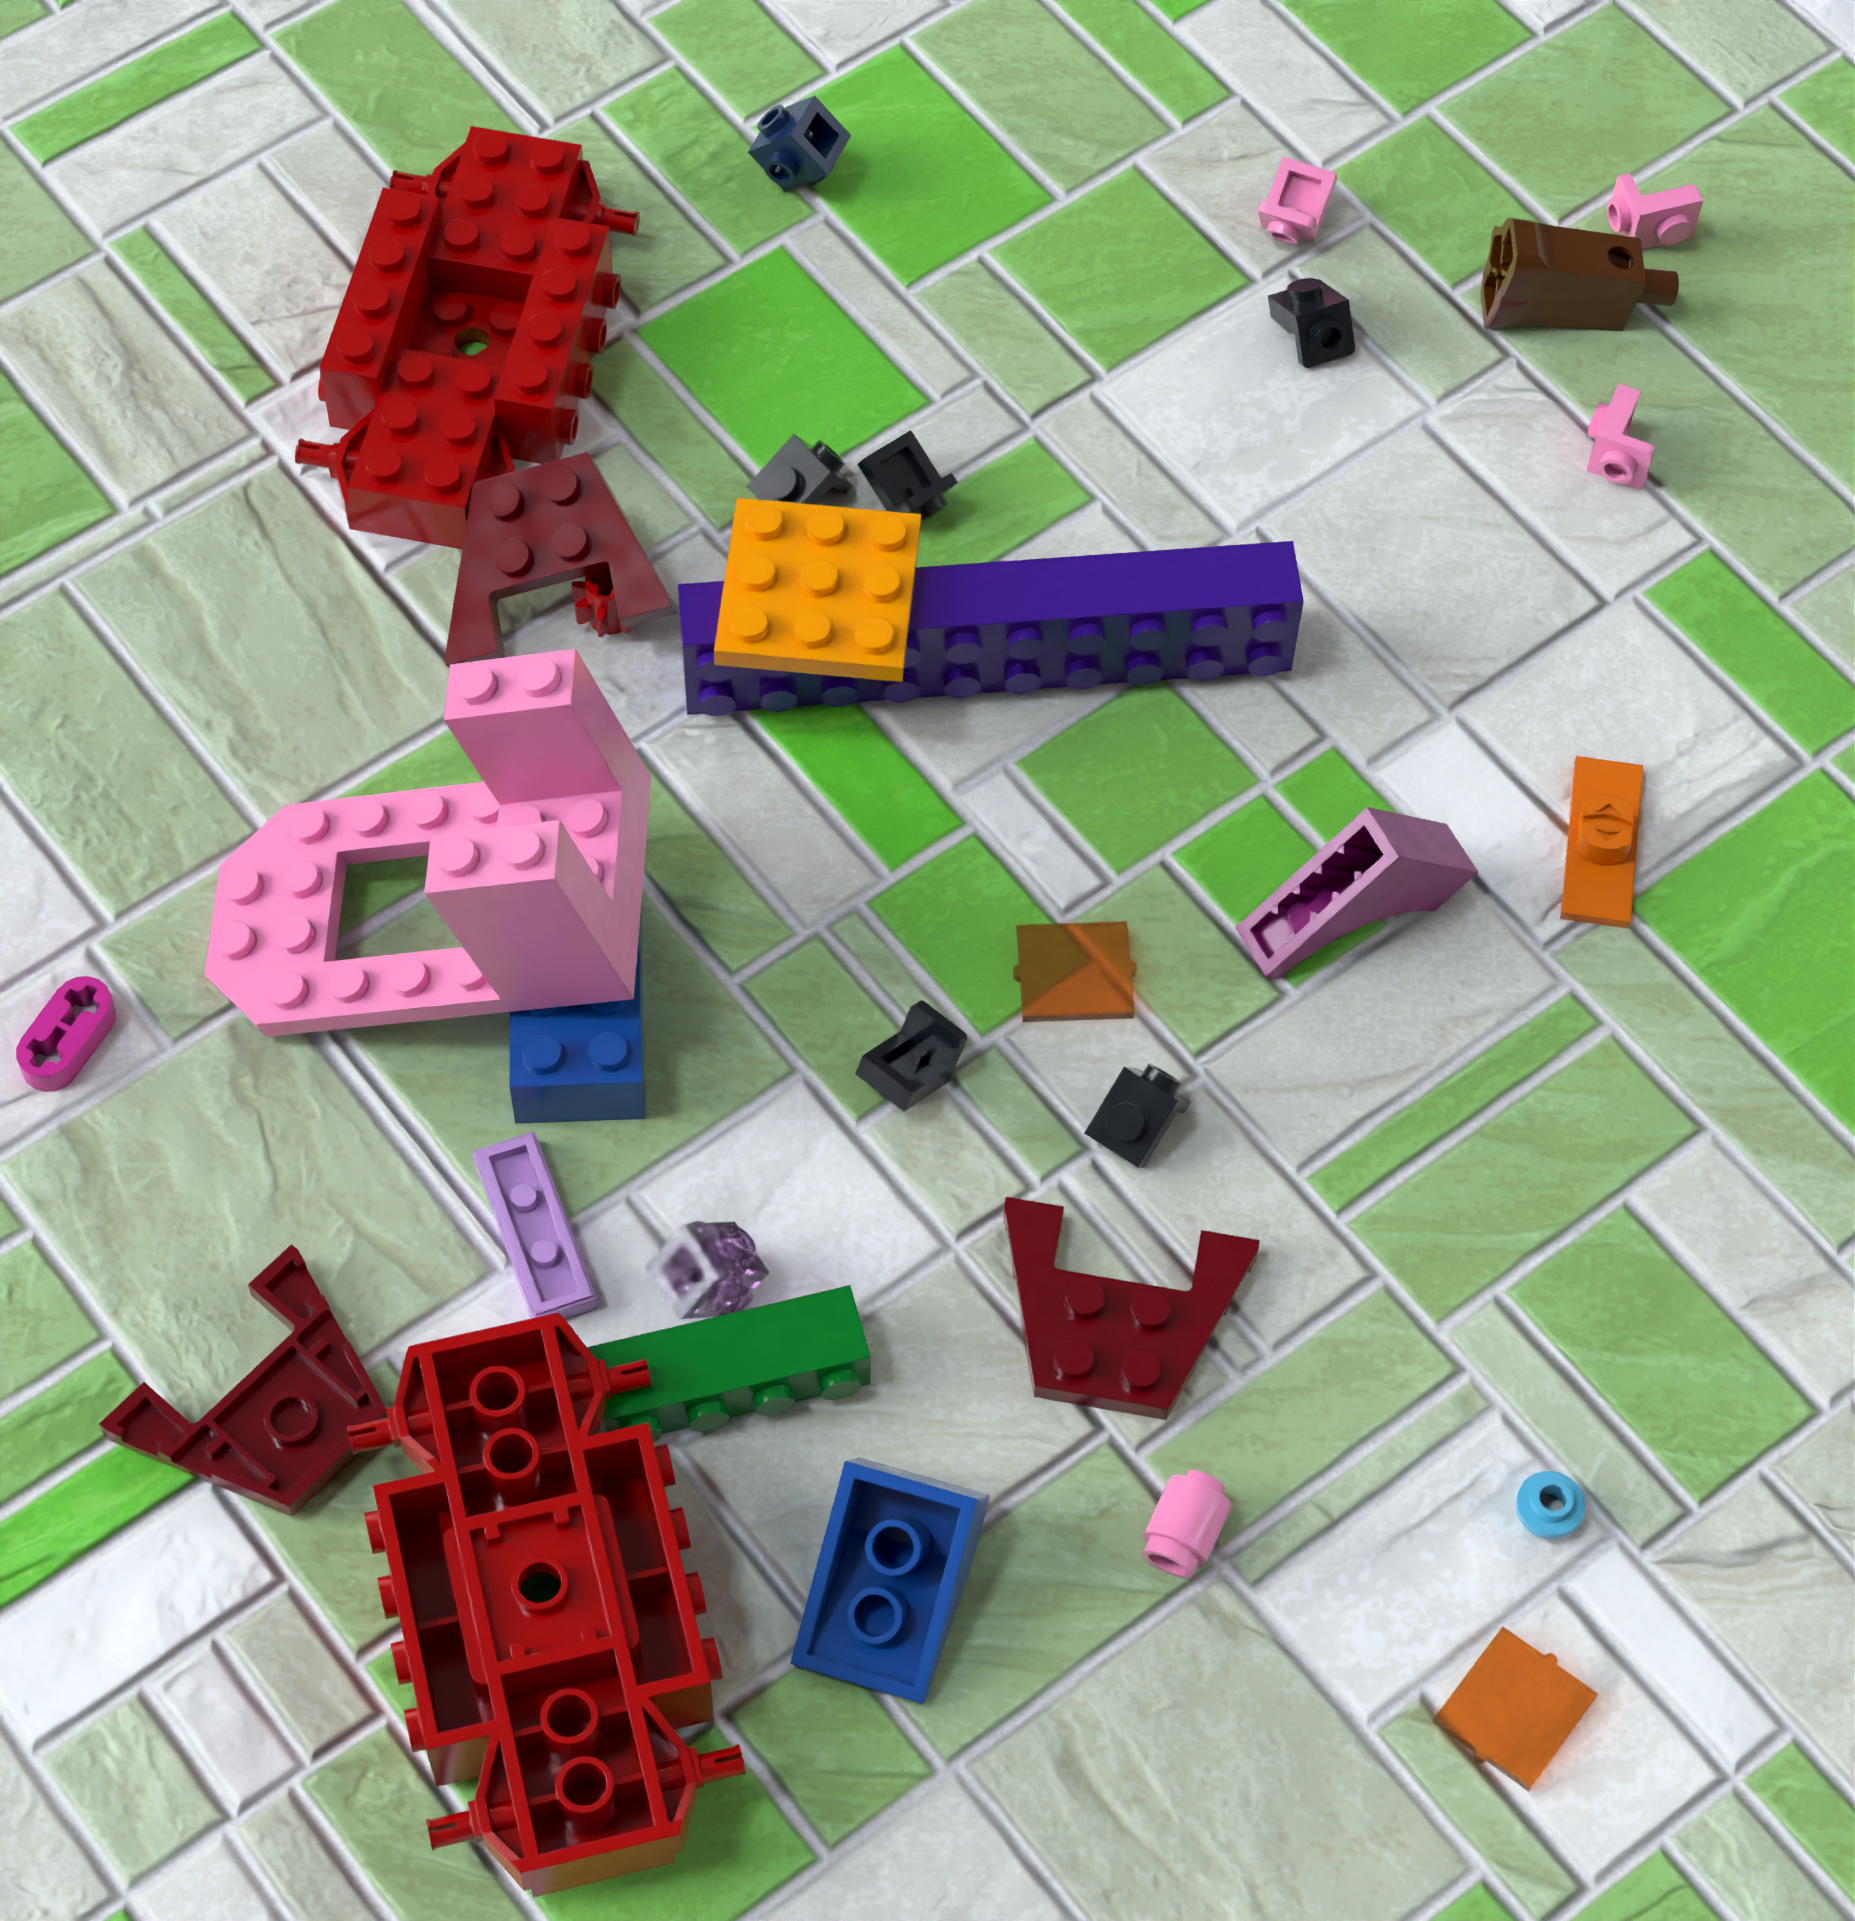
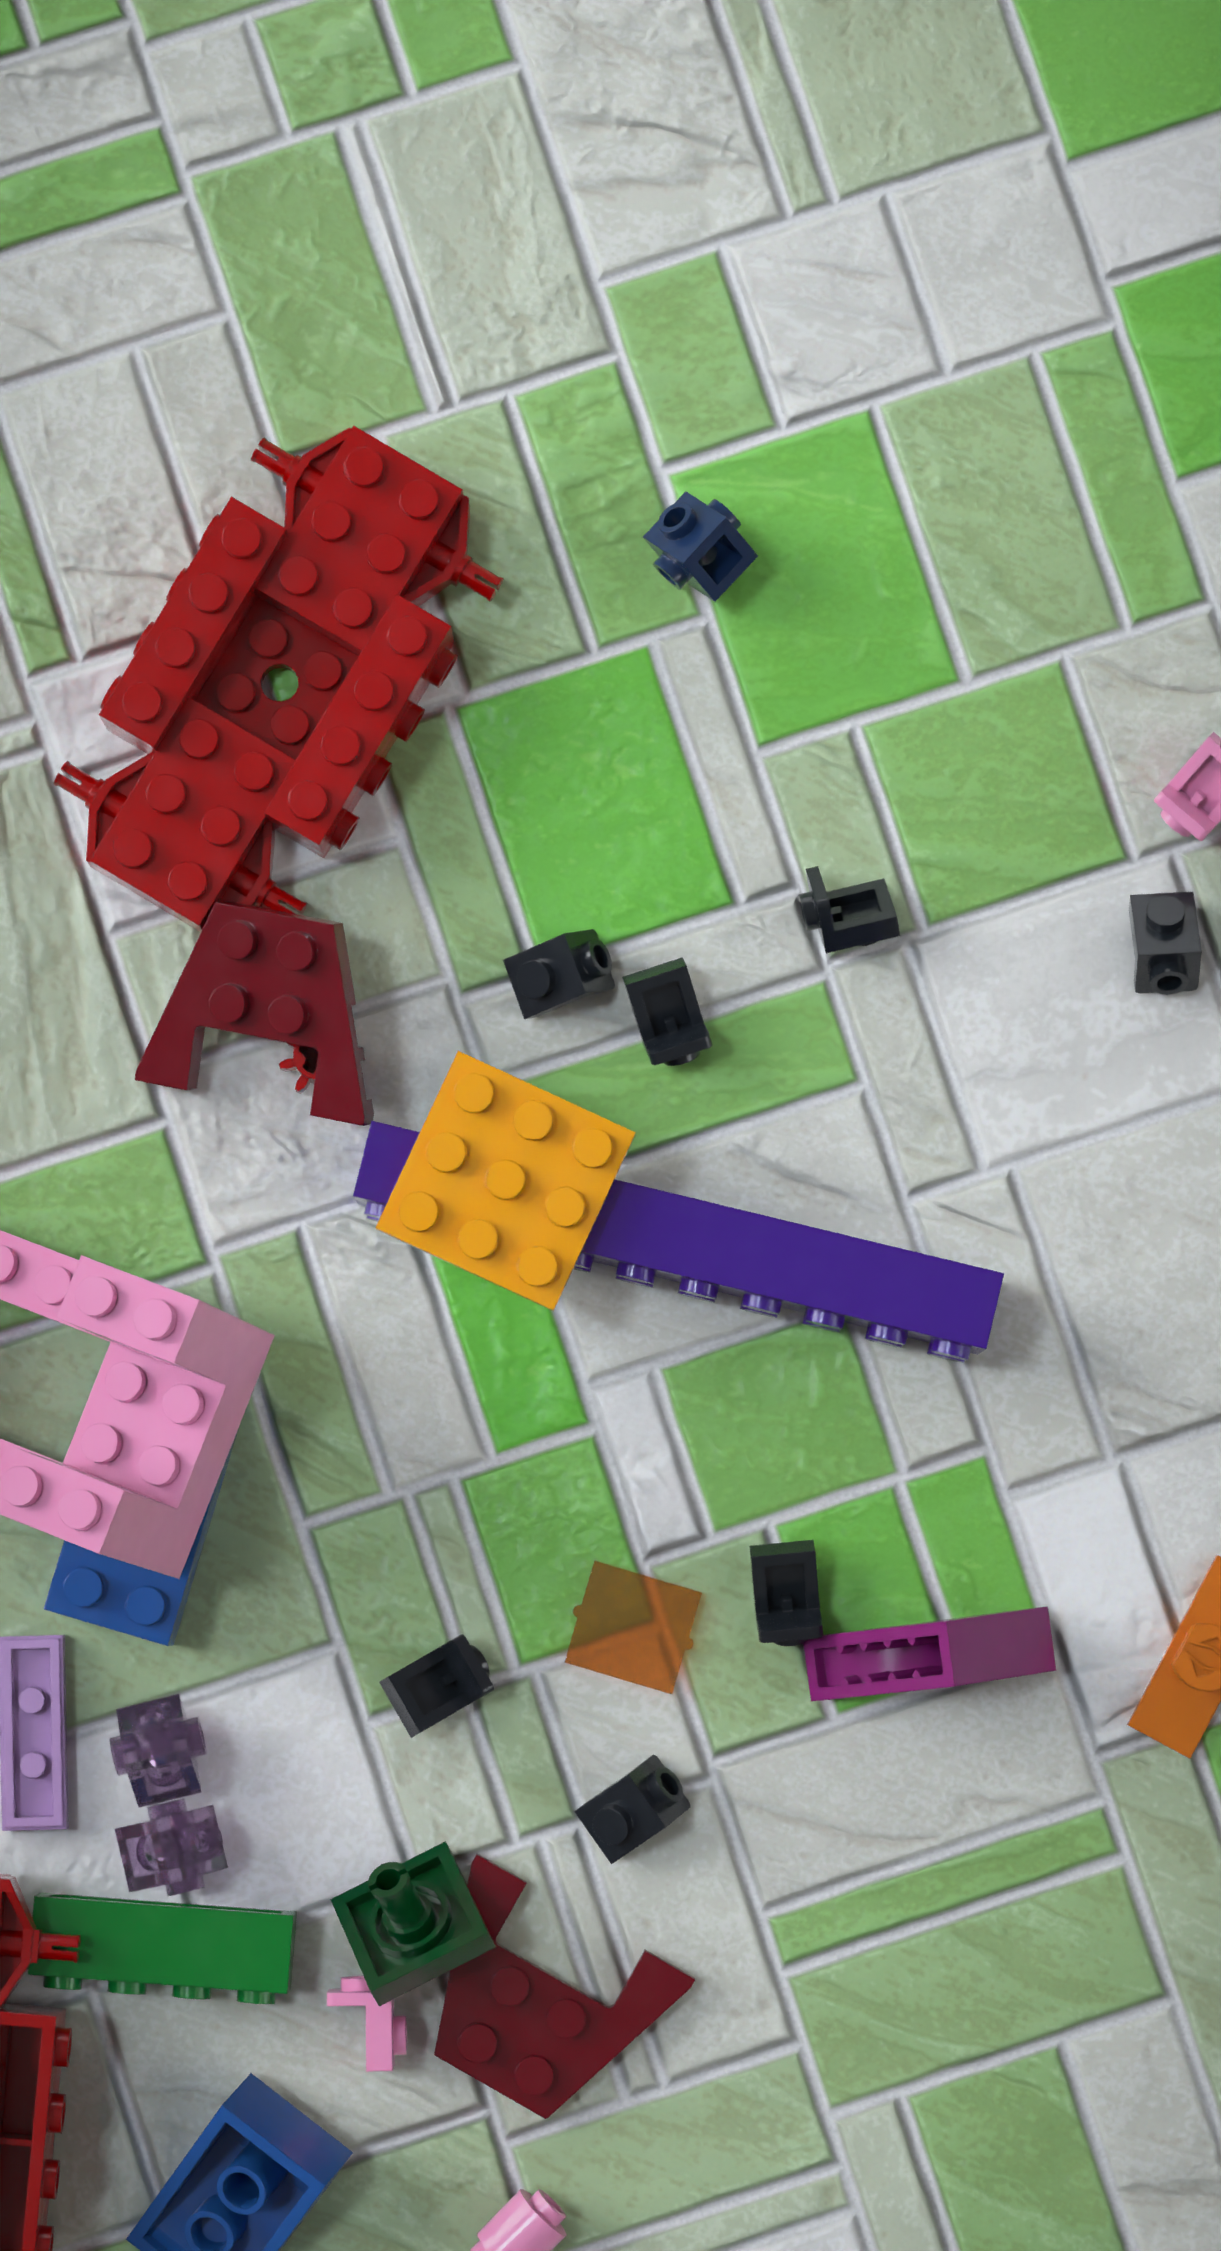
camera: 20 degrees right, 25 degrees up
none -> clear purple brick [109,1694,207,1808]
none -> bright pink bracket [327,1976,407,2072]
none -> dark green plate [330,1841,496,2006]
none -> black bracket [749,1540,823,1646]
none -> black bracket [798,866,900,953]

